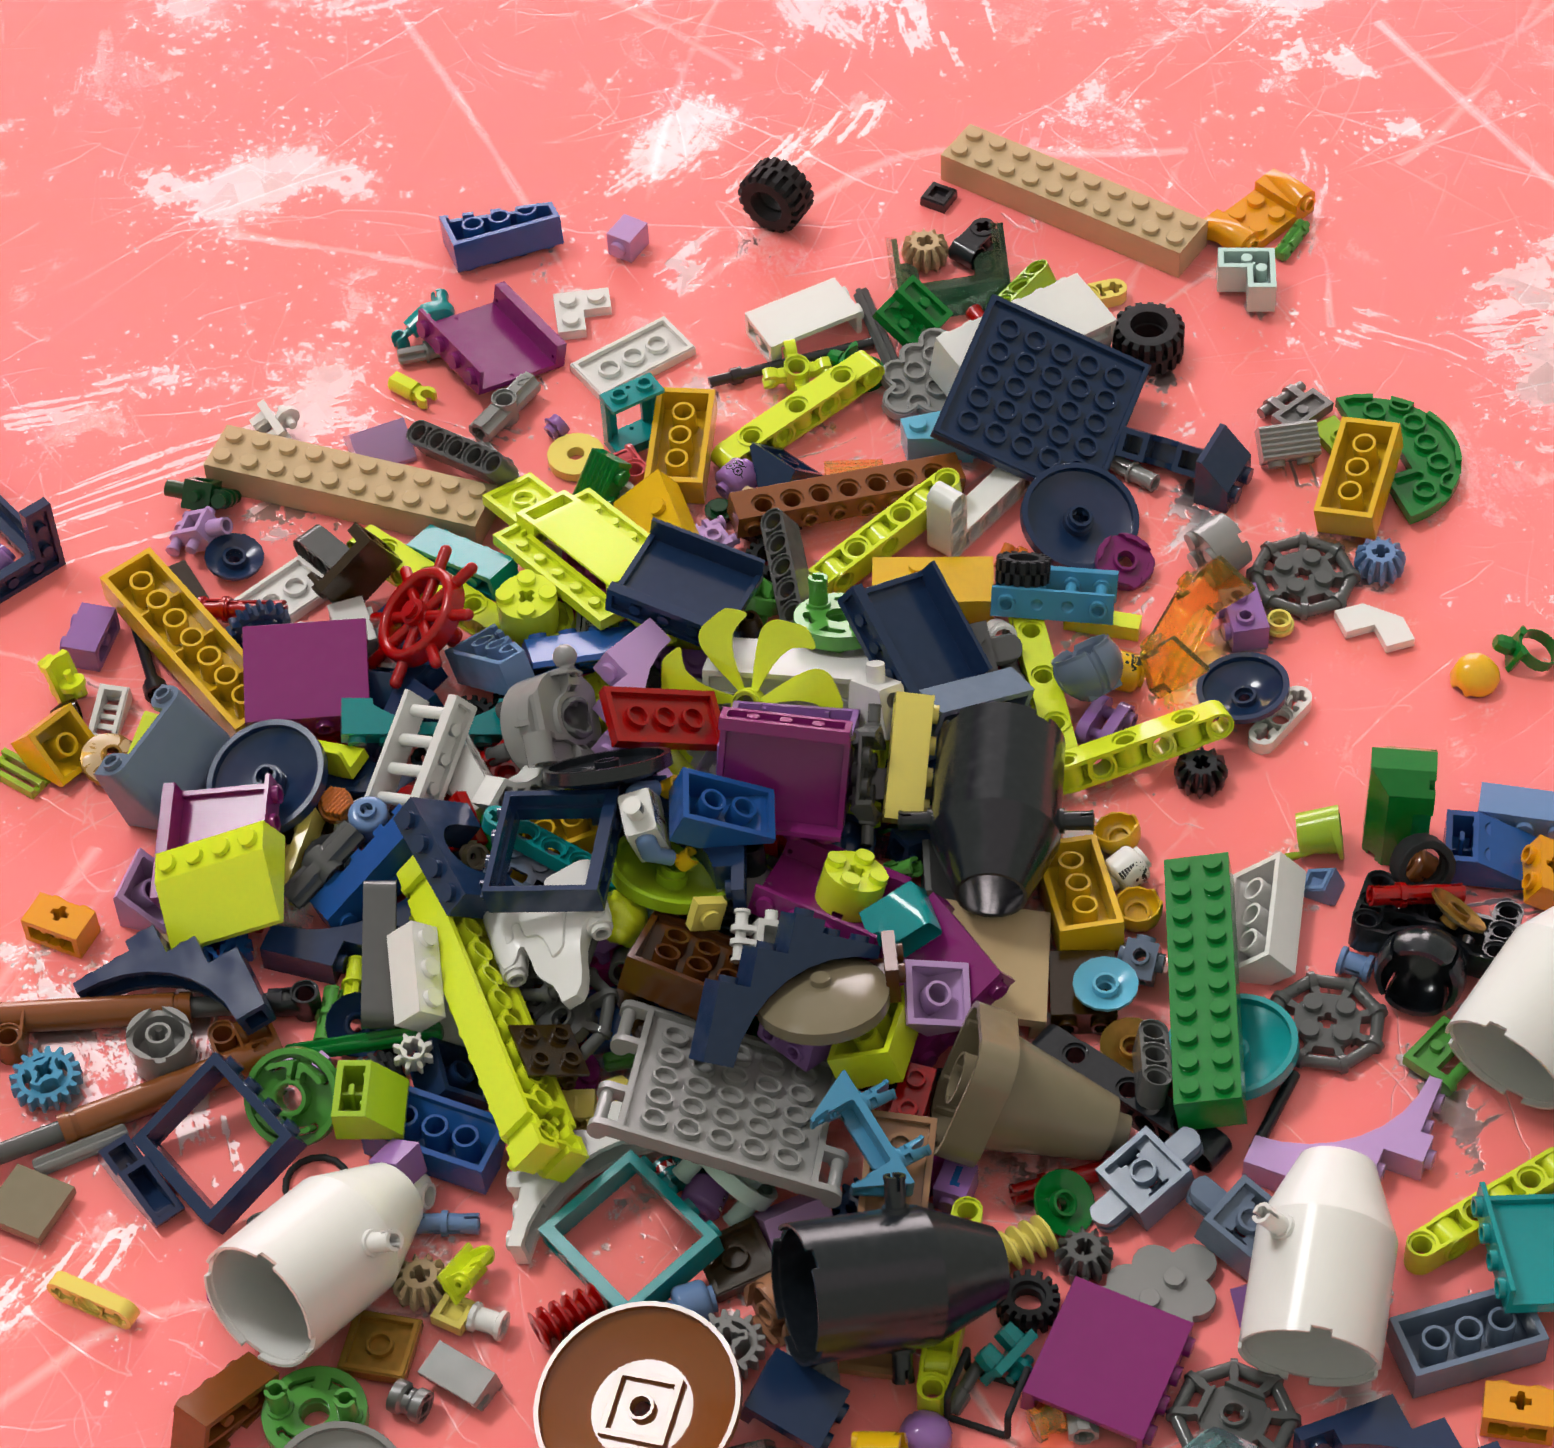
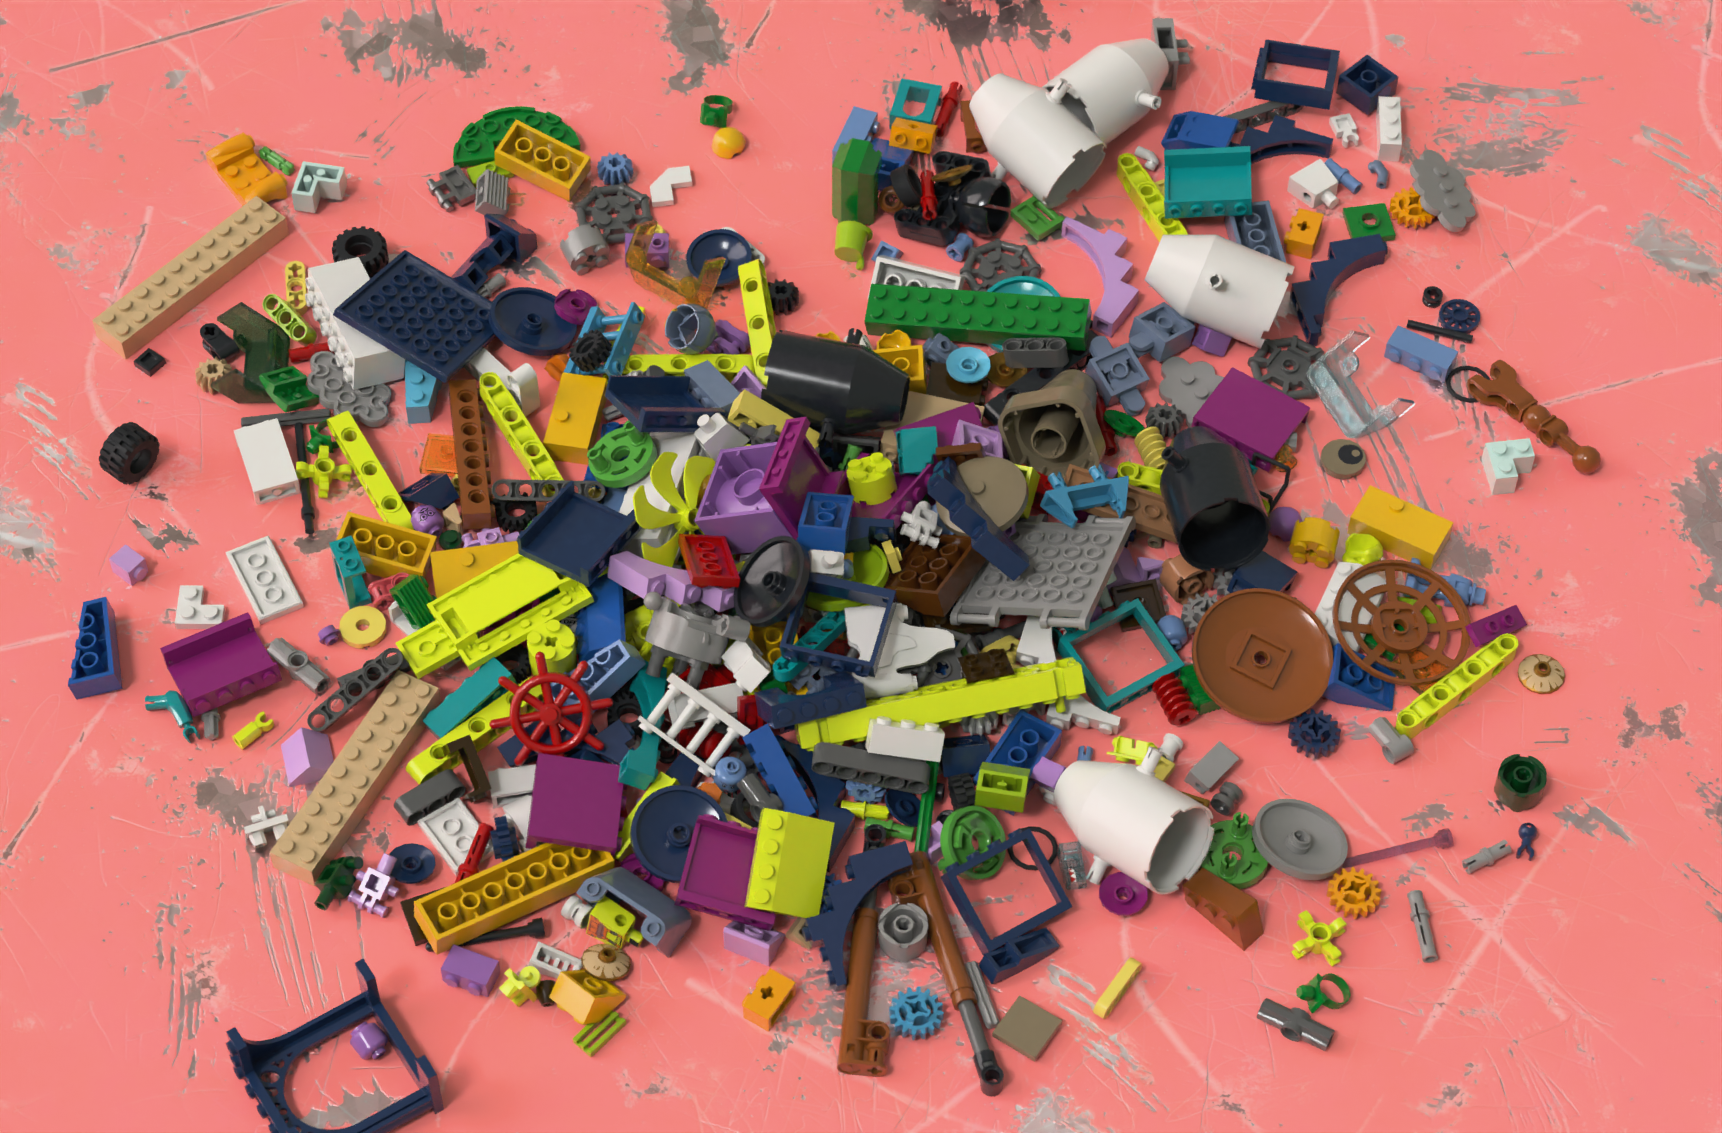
camera: 85 degrees left, 5 degrees up
white gear [393,1032,434,1075] -> none

